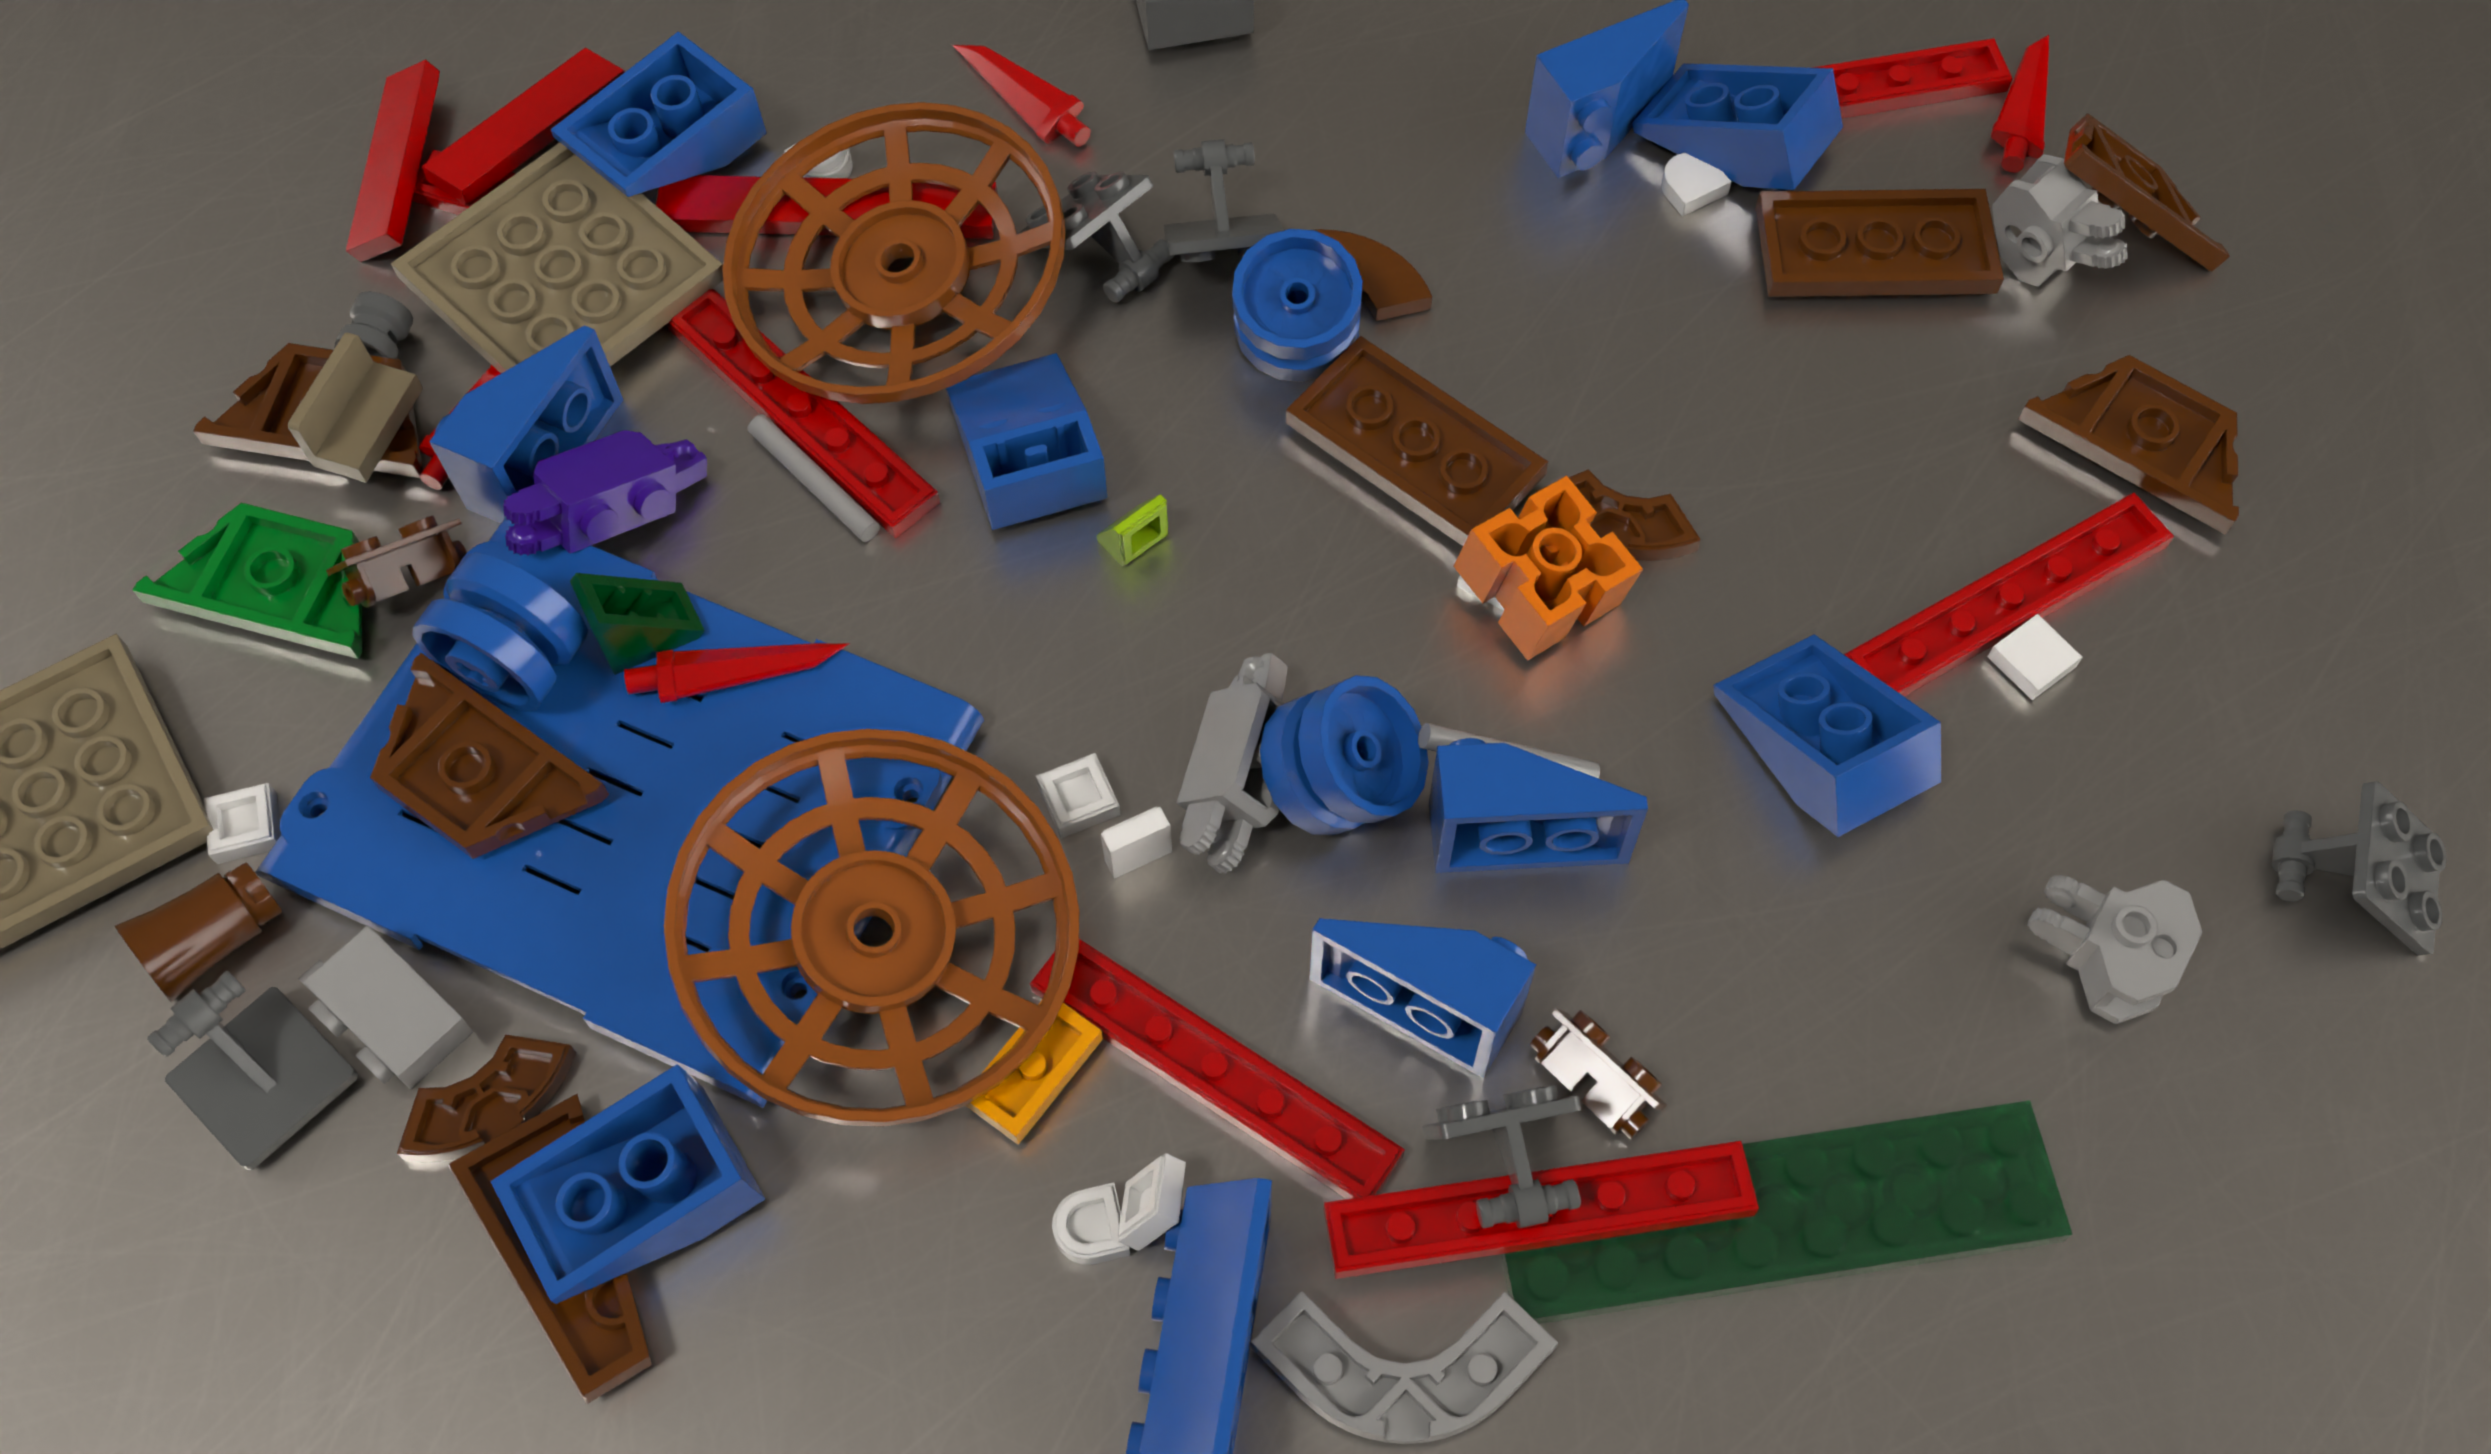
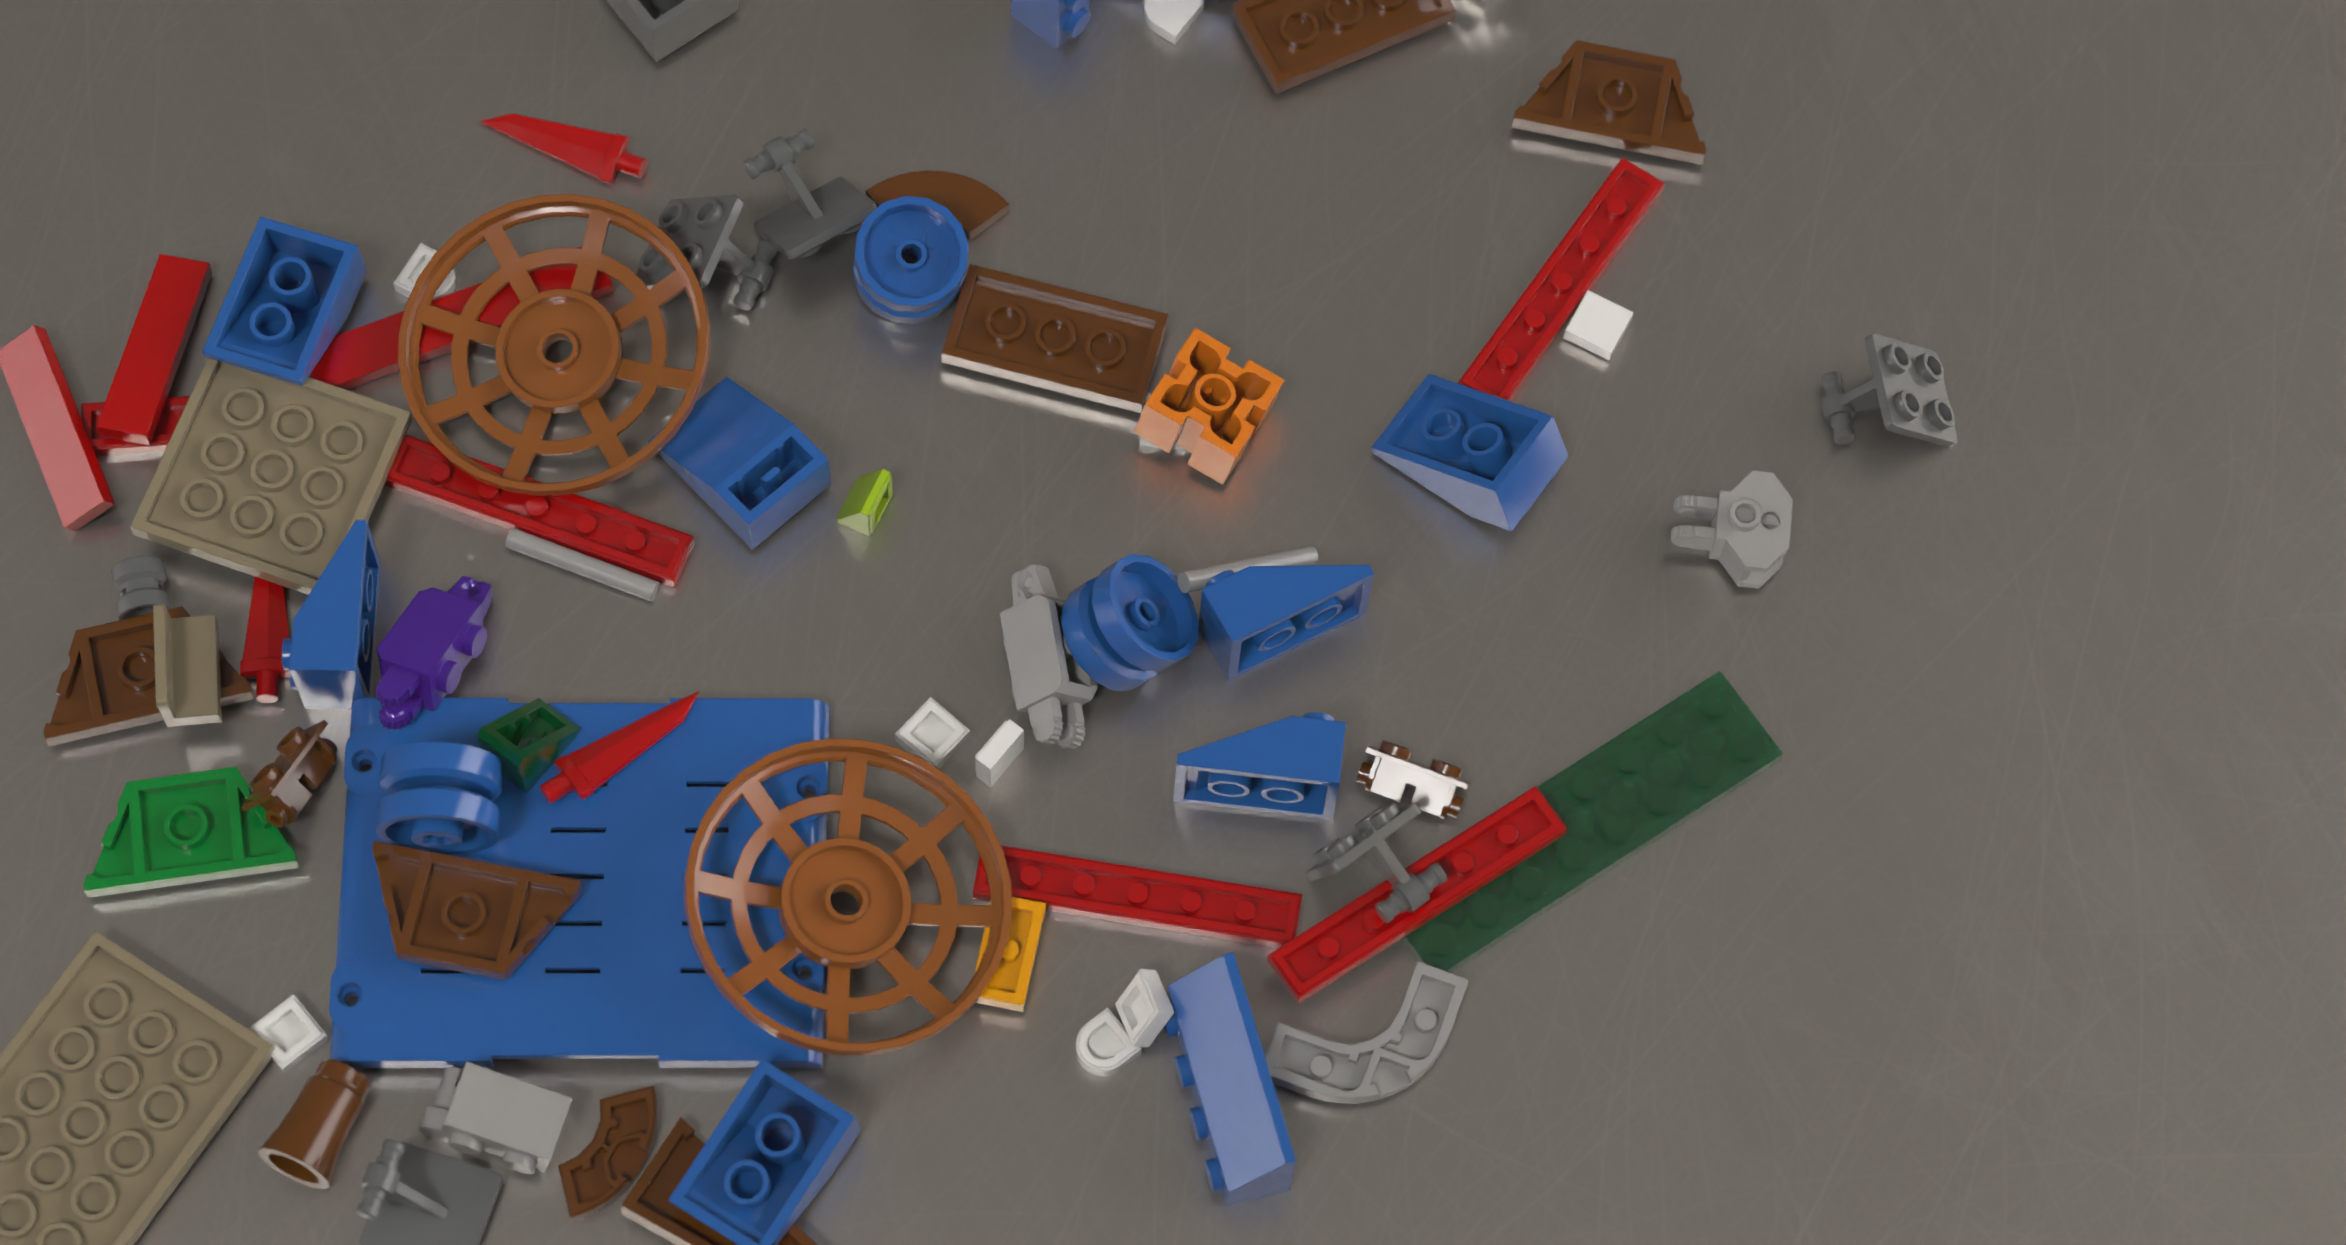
camera: 30 degrees left, 5 degrees up
reddish brown tile [1535,469,1701,561] -> none

